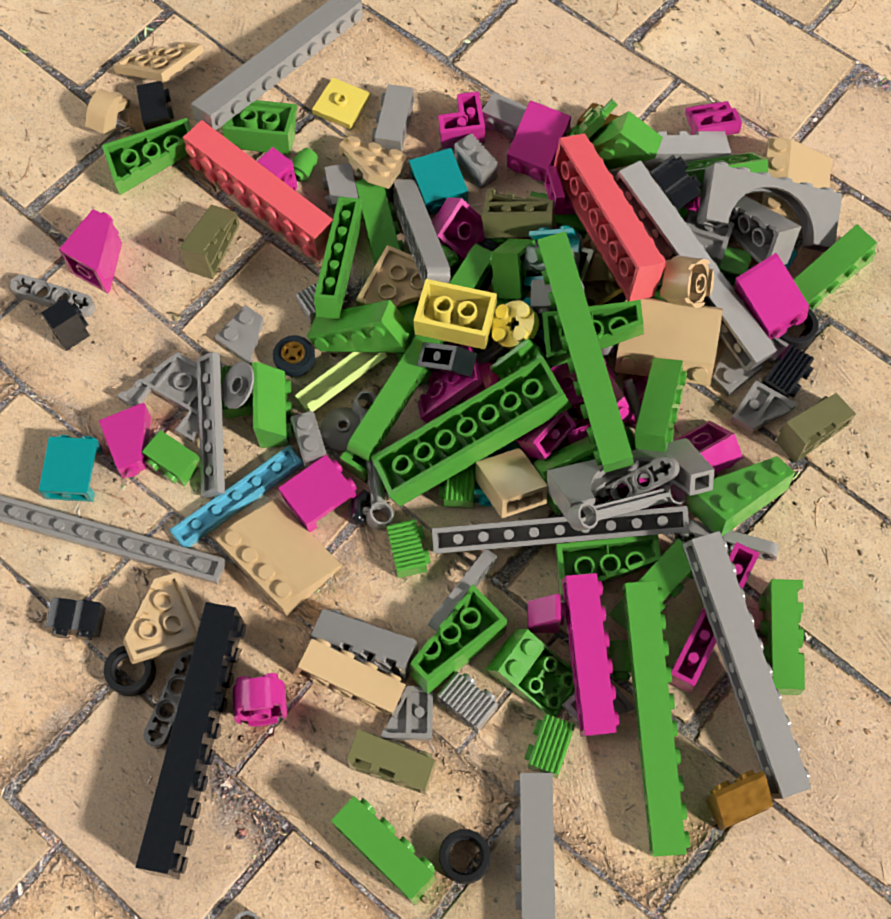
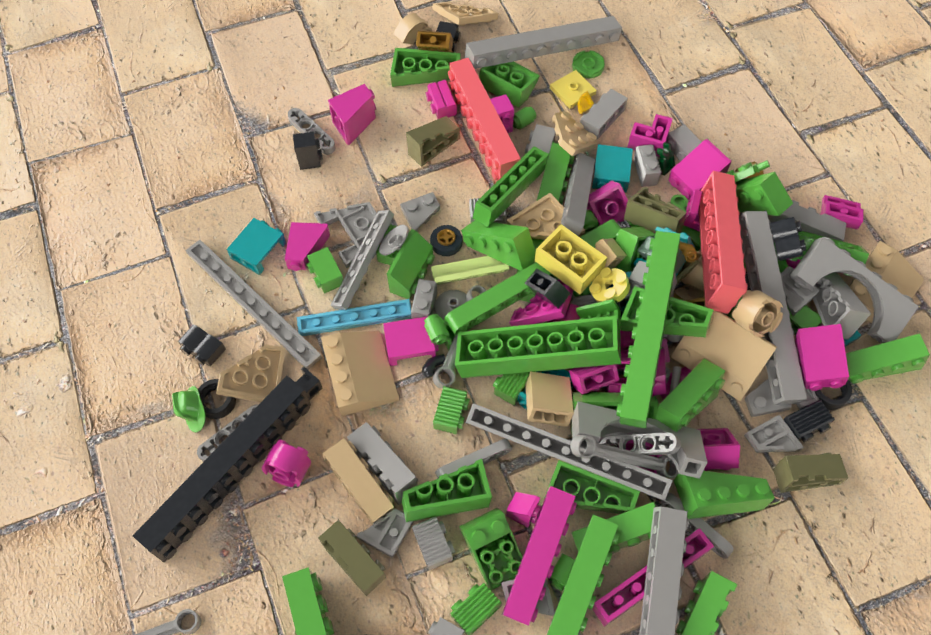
camera: 25 degrees right, 5 degrees down
none -> bright green piece [172,386,205,432]
none -> black panel [296,366,323,401]
none -> pearl gold brick [416,31,453,52]
none -> bright green brick [424,314,450,345]
none -> dark pink brick [425,80,457,119]
none -> bright green tile [572,50,605,79]
none -> yellow tile [578,91,594,114]
none -> tan brick [595,238,627,269]
none -> dark green plate [657,142,675,176]
none -> bright green tile [670,194,688,209]
none -> pearl gold arm [679,242,698,262]

